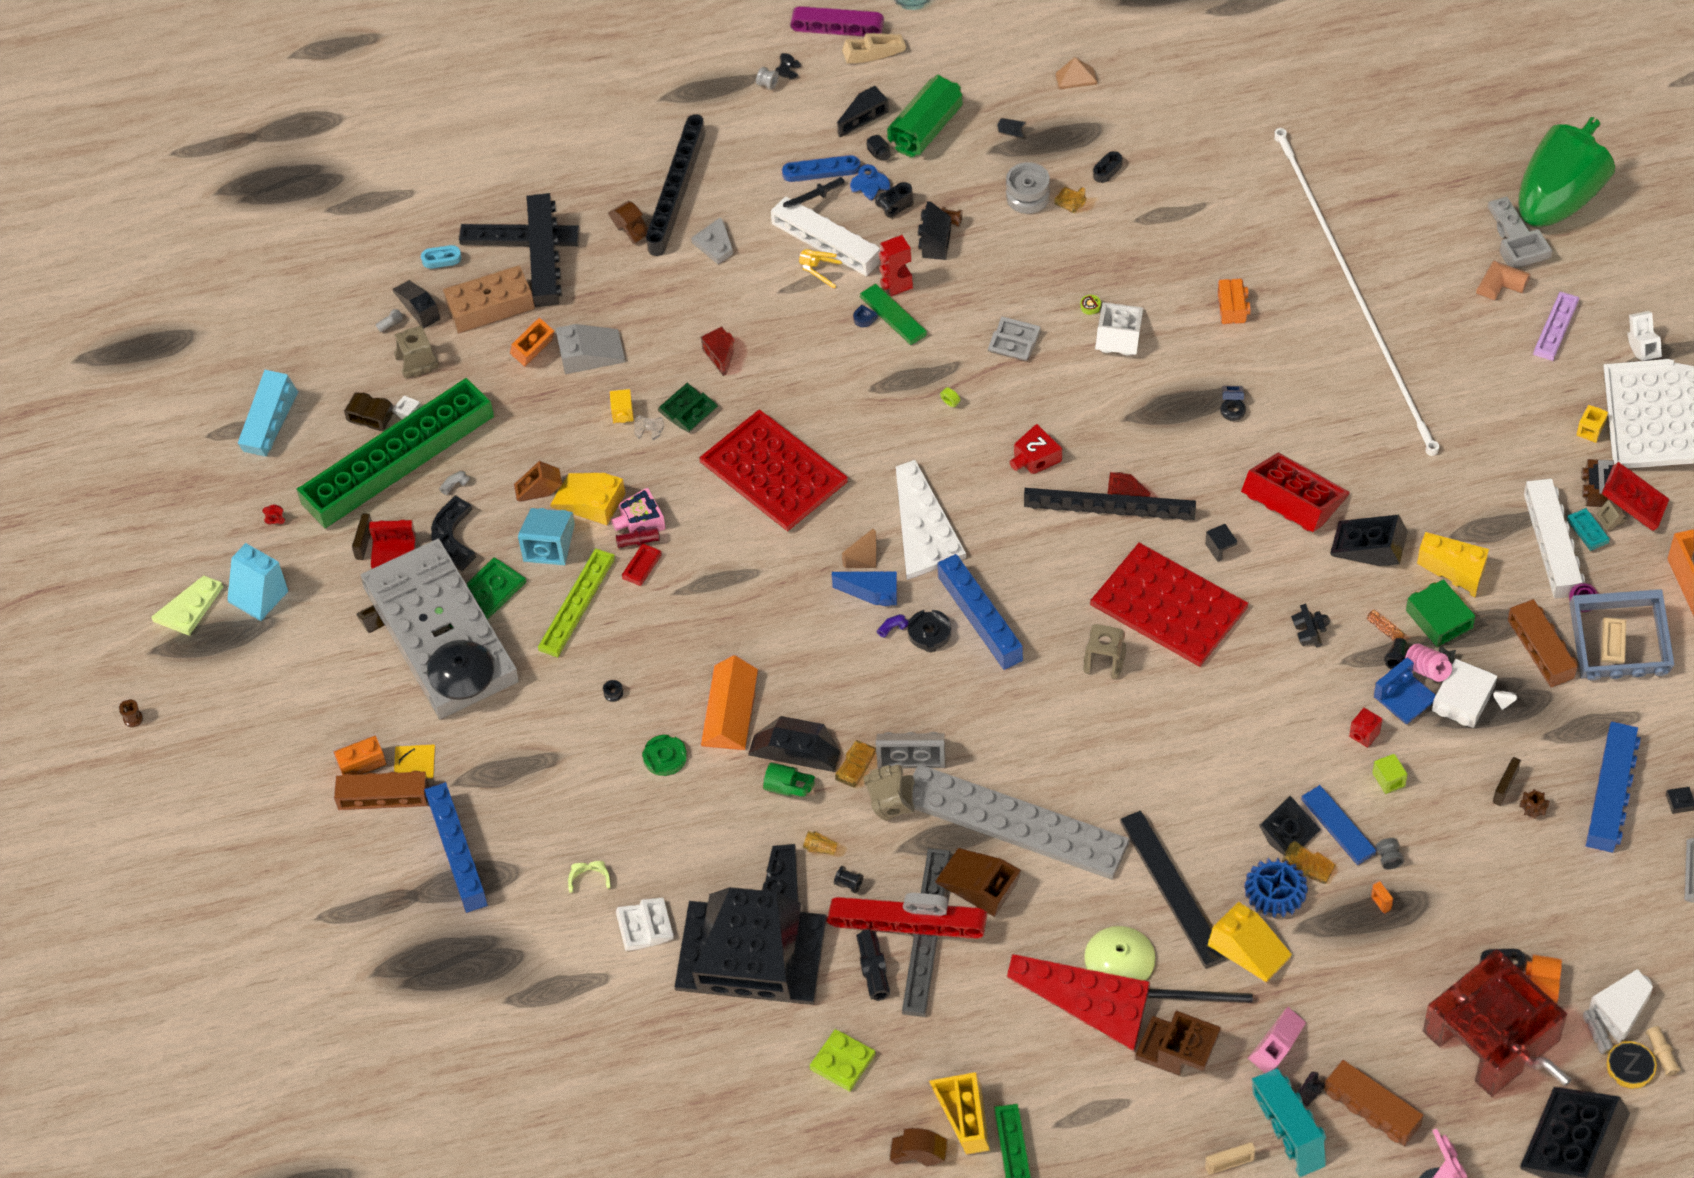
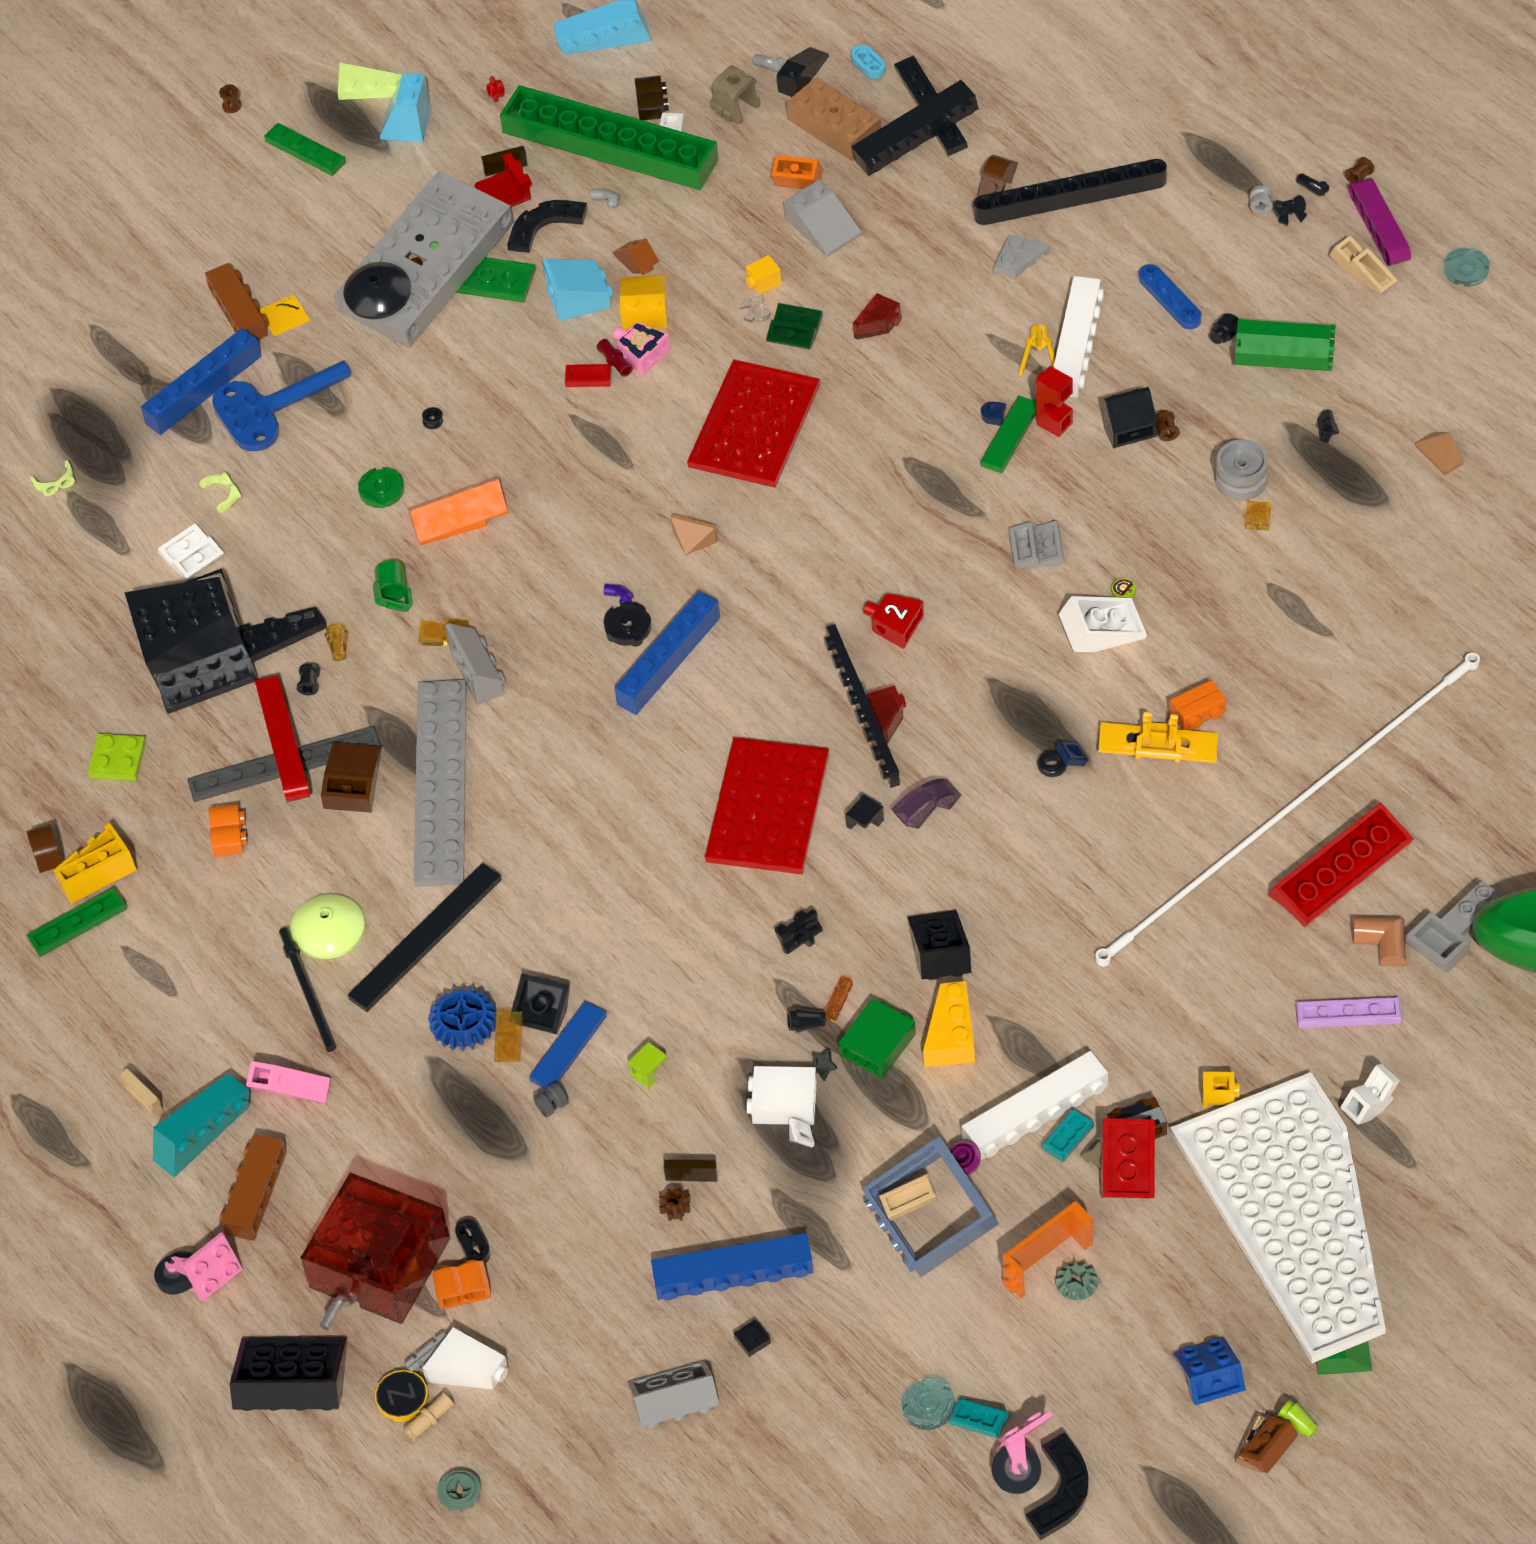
camera: 65 degrees right, 0 degrees up
orange brick [333,735,387,775] -> none
lime tile [538,548,615,658] -> none
black wedge [748,716,841,772] -> none
black sword [783,177,845,207] -> none
blue slope [832,571,897,606] -> none
black slope [837,85,889,137] -> none
blue plate [850,164,890,201] -> none
black piece [856,929,890,1001] -> none
dark tan piece [863,765,915,821] -> none
black piece [875,182,914,218] -> none
white wing [896,460,966,580] -> none
light grey beam [903,893,948,916] -> none
lime tile [940,387,961,407] -> none
red wing [1007,954,1150,1053] -> none
dark tan piece [1083,624,1126,679] -> none
black beam [1093,151,1122,183] -> none
reddish brown bracket [1135,1010,1221,1076] -> none
yellow slope [1208,901,1292,983] -> none
red slope [1241,452,1350,532] -> none
black piece [1298,1071,1325,1107] -> none
red brick [1349,707,1383,748] -> none
orange tile [1371,881,1393,914] -> none
blue bracket [1374,657,1436,724] -> none
bright pink piece [1406,643,1452,682] -> none
dark orange brick [1508,599,1578,688] -> none
none -> yellowish green cap [29,460,75,496]
none -> orange brick [209,804,247,857]
none -> blue piece [212,360,351,452]
none -> green plate [264,122,346,176]
none -> clear purple brick [891,778,962,829]
none -> yellow piece [1098,711,1218,763]
none -> red arch [1268,802,1414,928]
none -> black arm [1296,173,1329,196]
none -> reddish brown bush [1345,157,1375,183]

